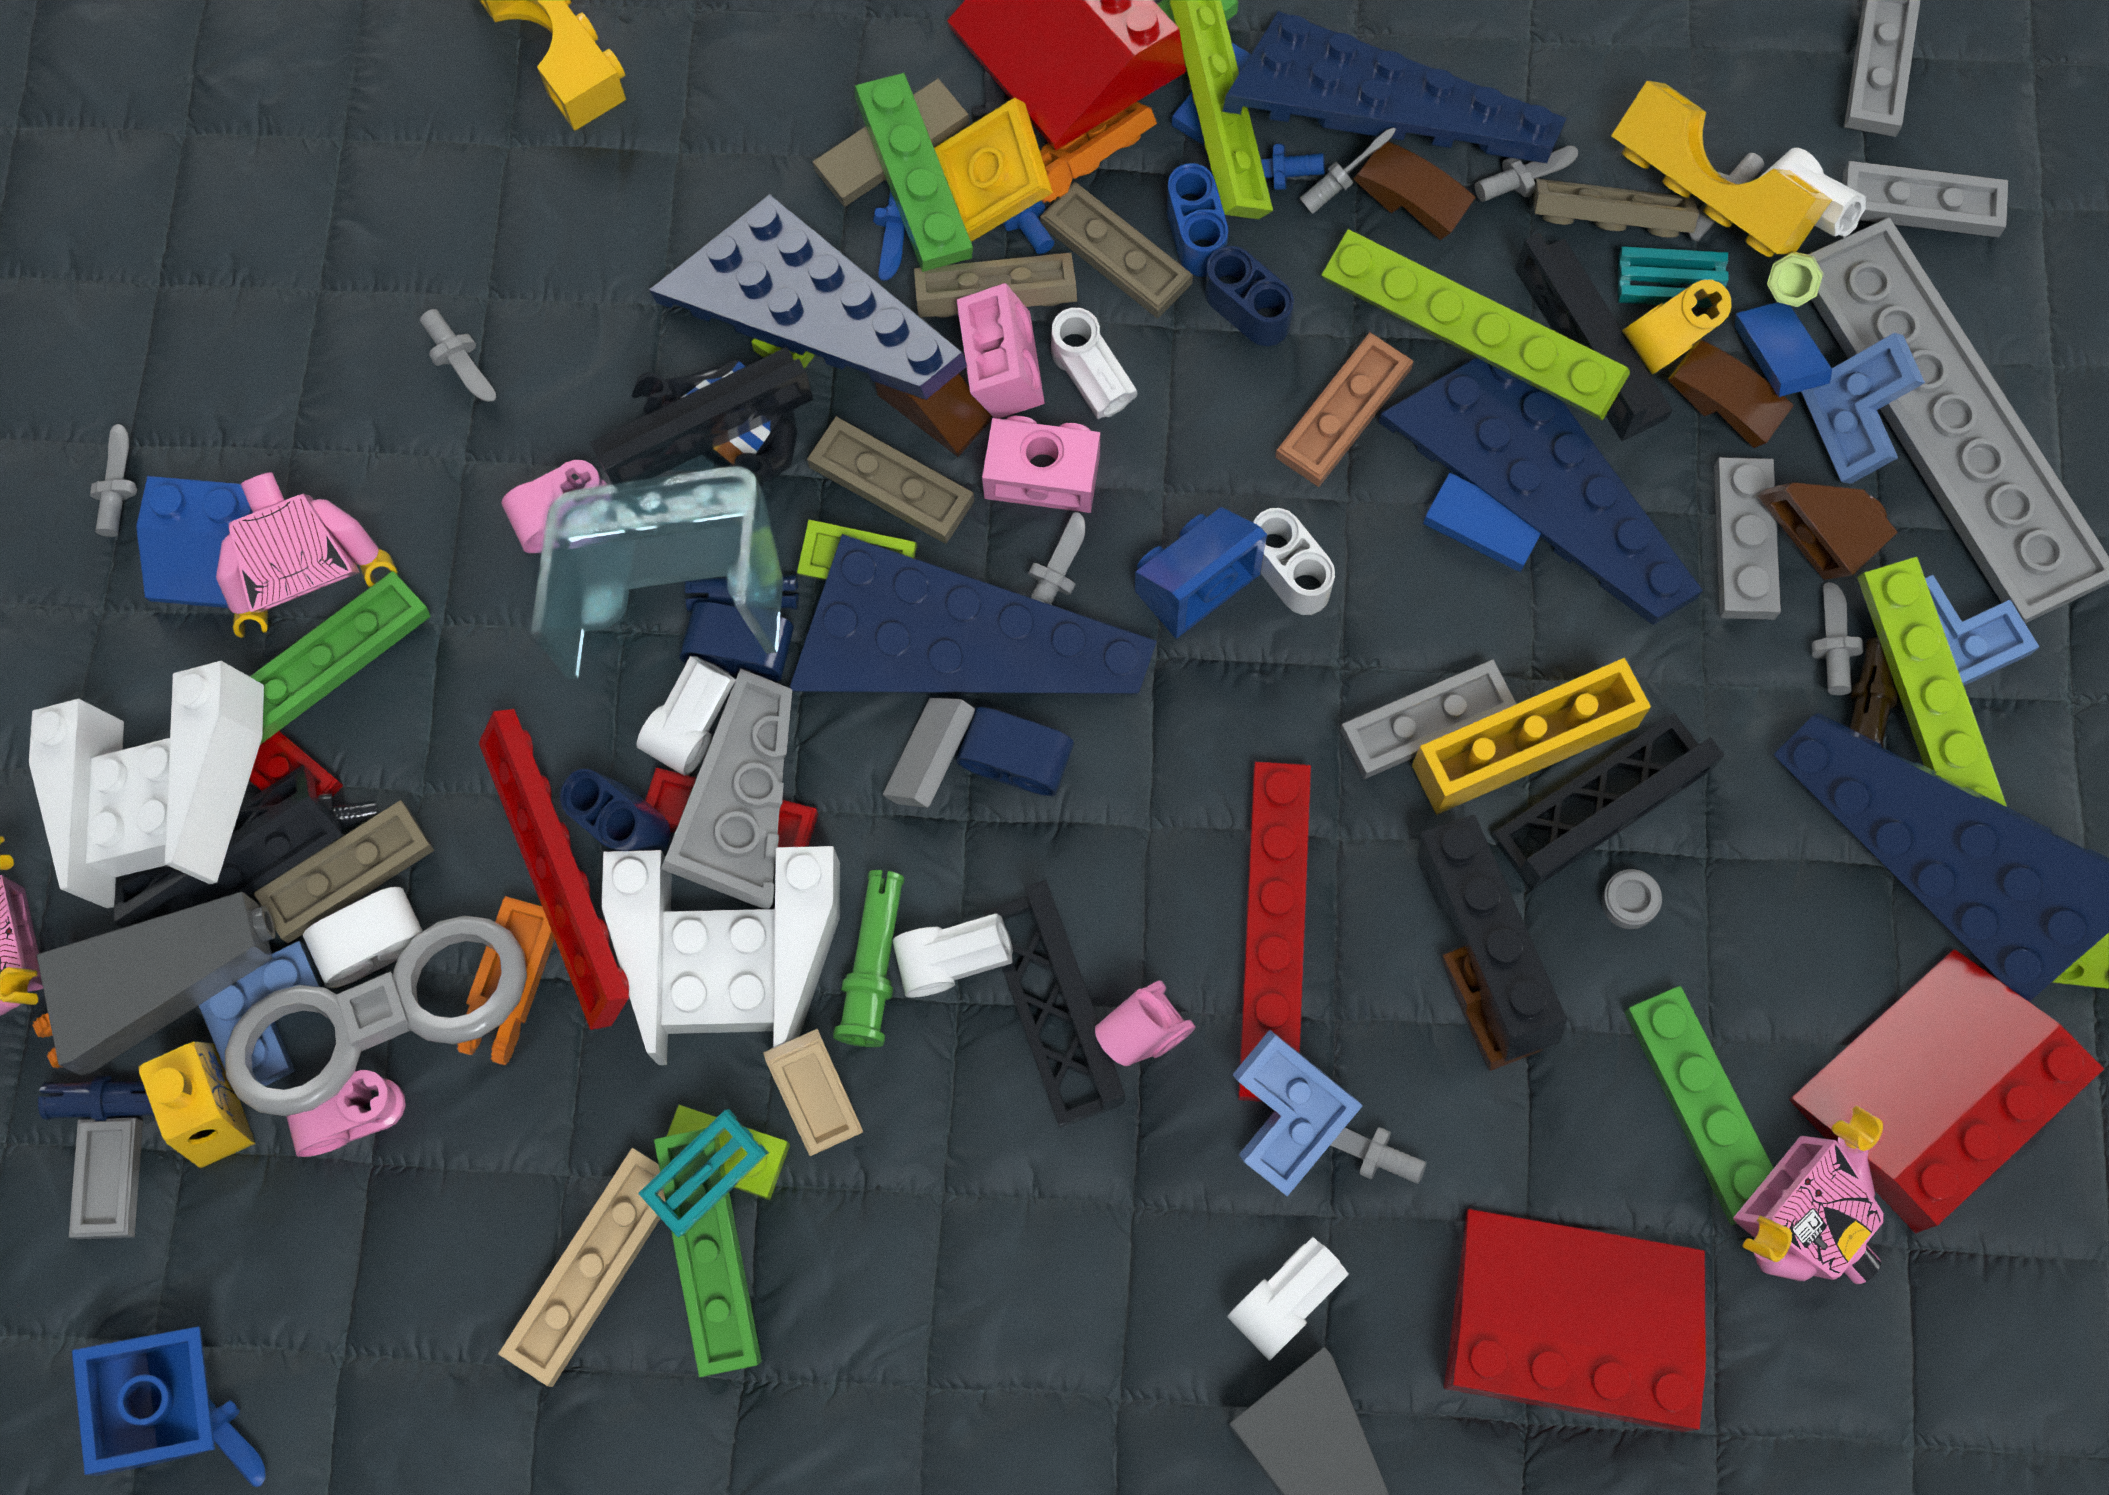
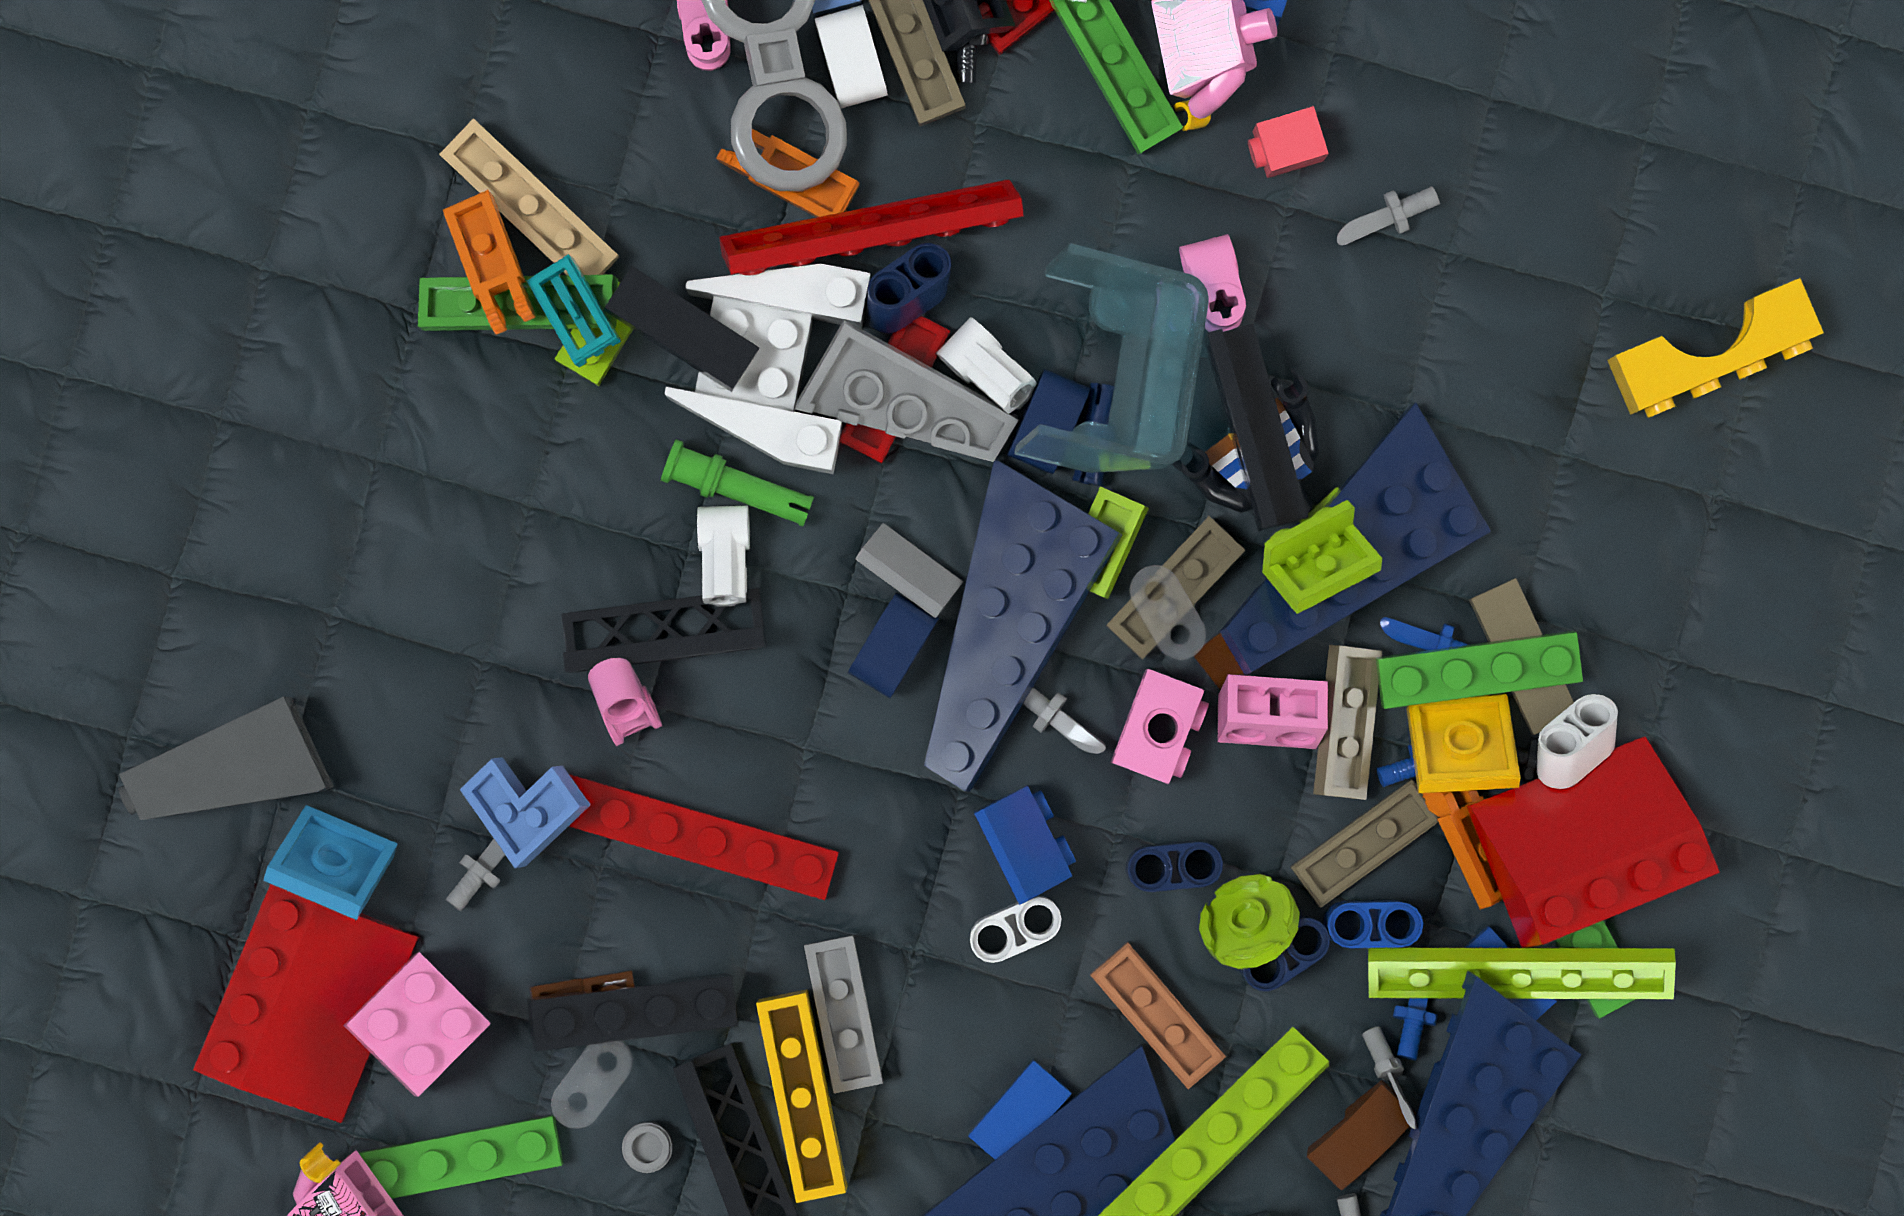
camera: 95 degrees right, 15 degrees up
tan tile [763,1029,863,1156] -> none
white piece [1051,308,1137,419] -> none
white piece [1227,1237,1349,1361] -> none
none -> dark azure plate [263,805,398,920]
none -> bright pink brick [343,952,491,1097]
none -> orange hinge [443,190,536,335]
none -> clear plate [551,1041,633,1129]
none -> black tile [604,266,760,392]
none -> dark blue beam [1125,841,1223,892]
none -> clear plate [1129,565,1206,660]
none -> lime tile [1199,874,1300,969]
none -> coral brick [1248,106,1329,178]
none -> lime bracket [1262,500,1382,614]
none -> white beam [1536,694,1618,789]

